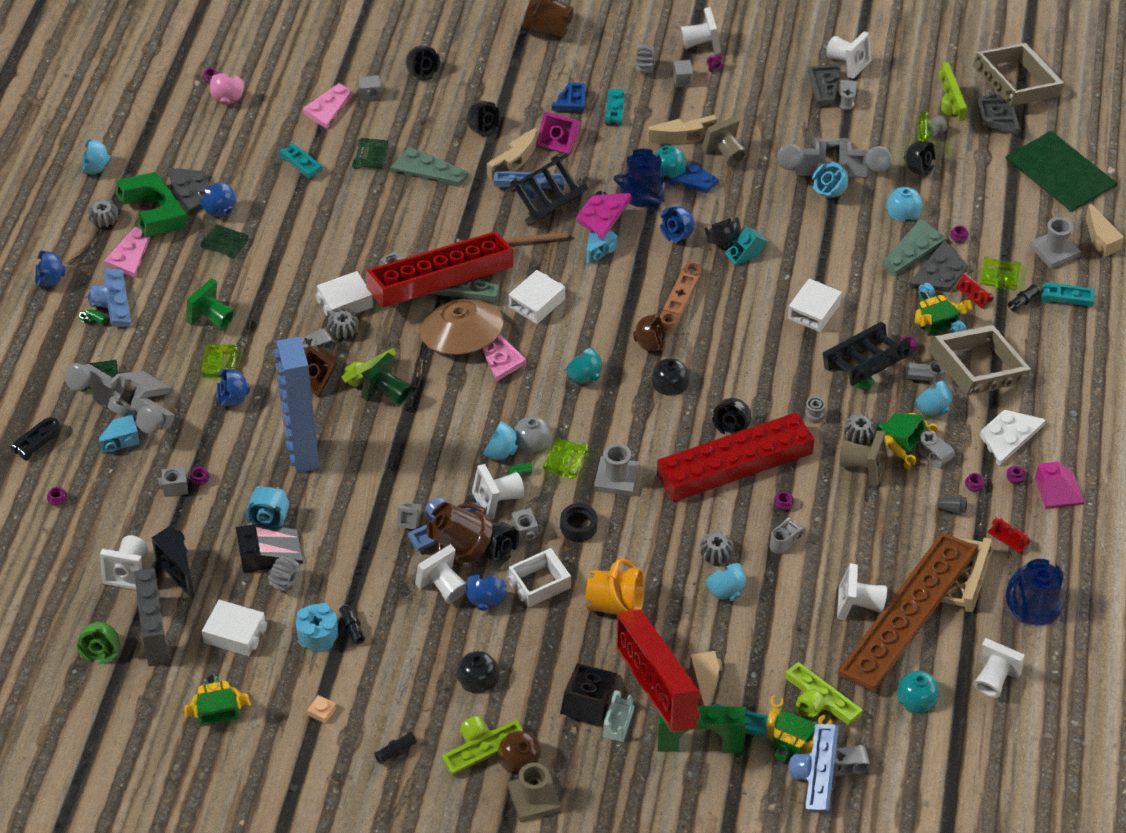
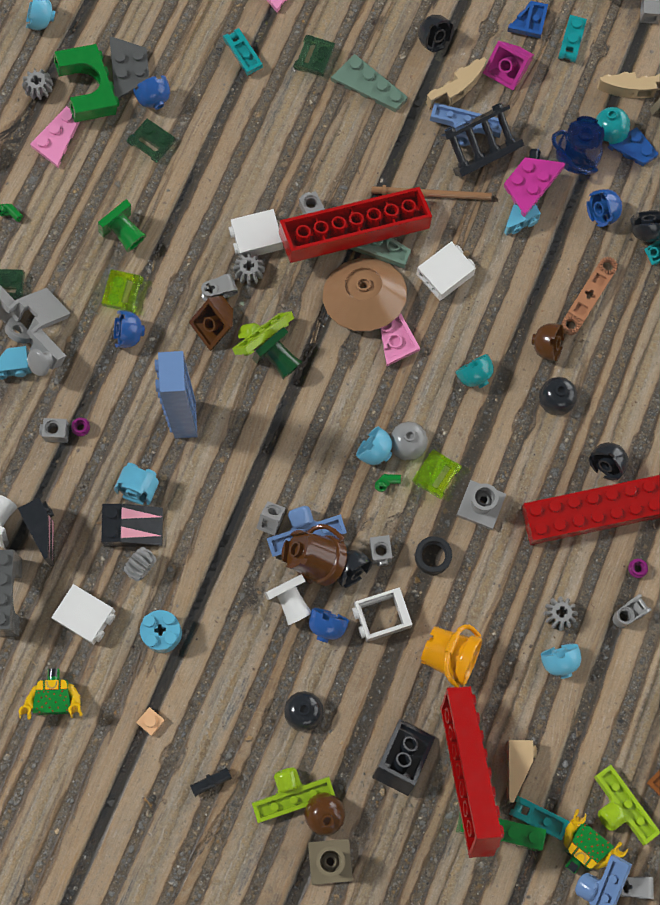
camera: 10 degrees right, 25 degrees up
medium blue plate [88,268,131,327] -> none
black pin [339,604,366,645] -> none
white plant [472,464,524,520] -> none
light aqua hinge [603,690,635,742] -> none

